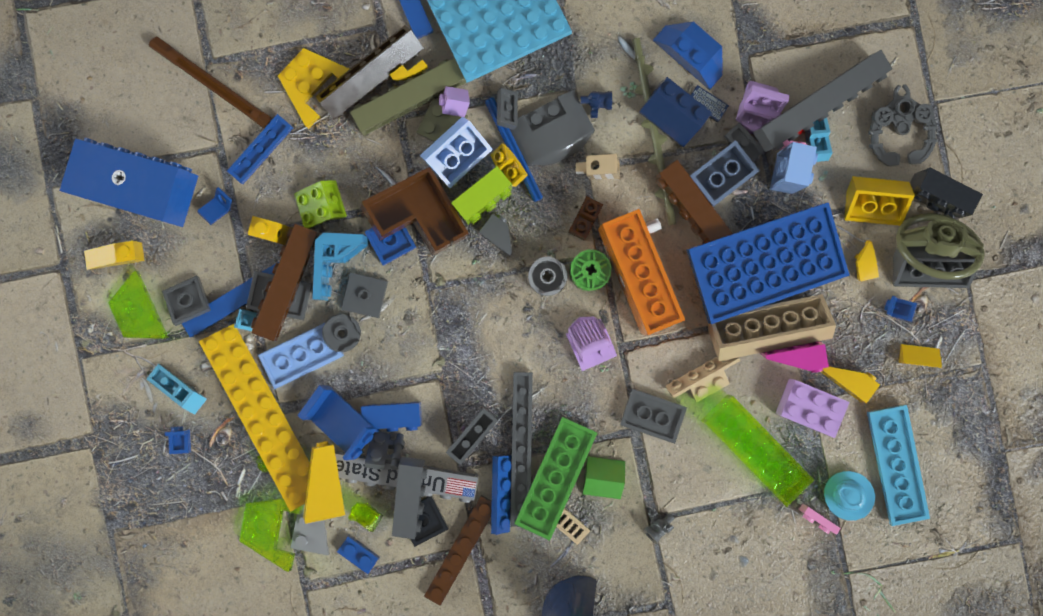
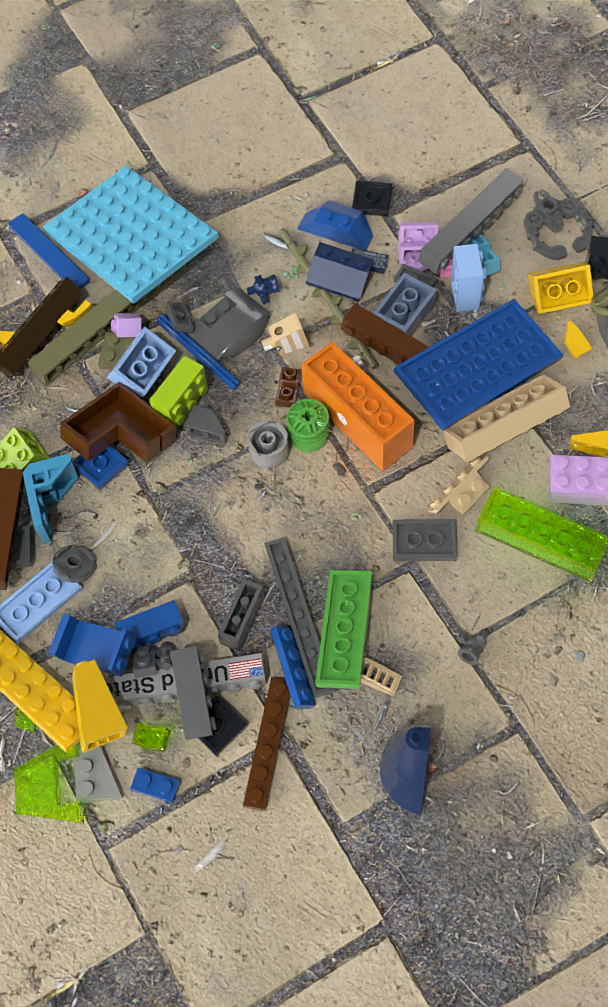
camera: 10 degrees left, 25 degrees down
dark grey plate [341,272,388,318] -> none
yellow slope [490,143,528,187] -> none
lavender piece [566,317,617,371] -> none
bright green slope [582,456,625,499] -> none
dark pink slope [759,341,829,373] -> none
none -> black tile [352,180,392,217]

